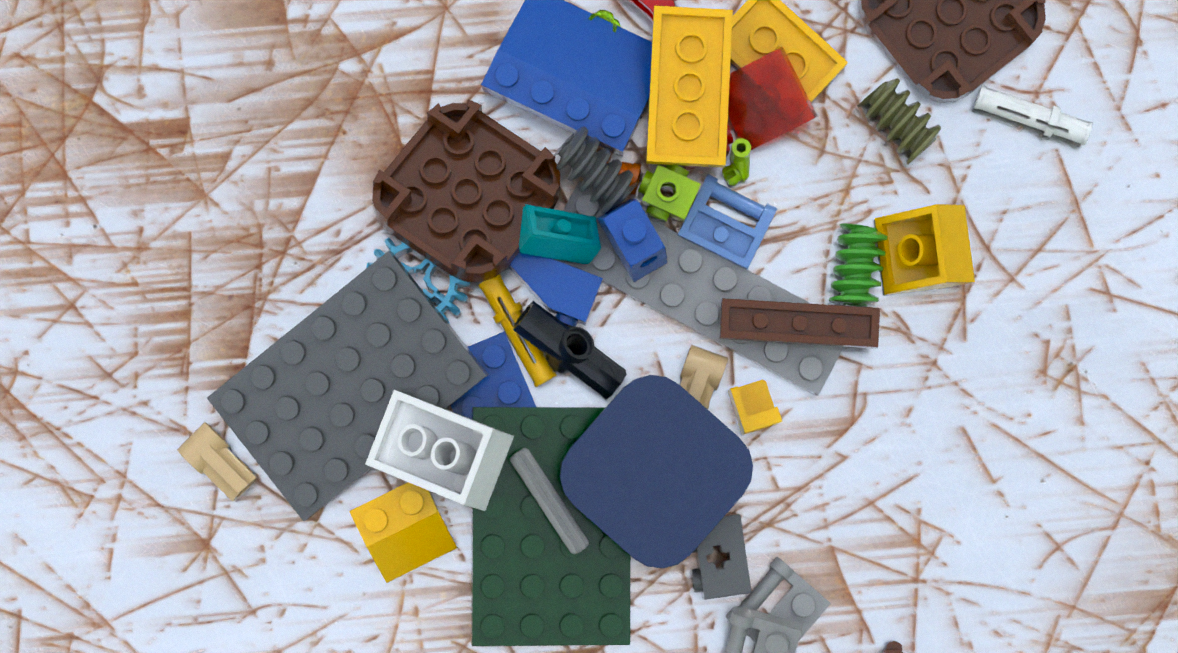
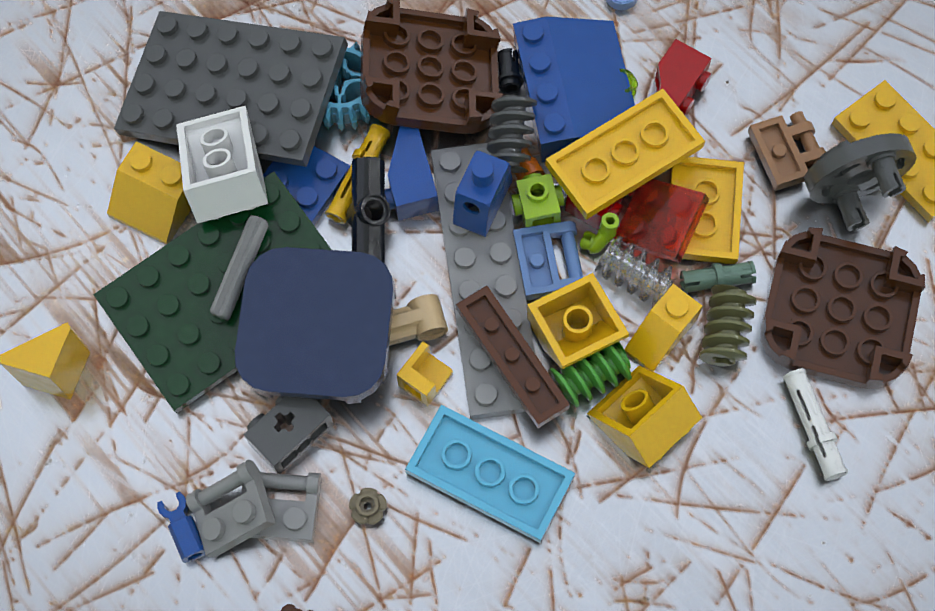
camera: 65 degrees right, 15 degrees down
tan piece [177,422,257,502] -> none
teal slope [519,204,601,264] -> none
none -> dark tan plate [349,488,387,525]
none -> medium azure plate [405,405,575,543]
none -> black pin [498,48,524,94]
none -> yellow slope [527,273,629,369]
none -> clear piece [595,236,676,308]
none -> yellow slope [624,284,703,372]
none -> sand green pin [680,261,756,294]

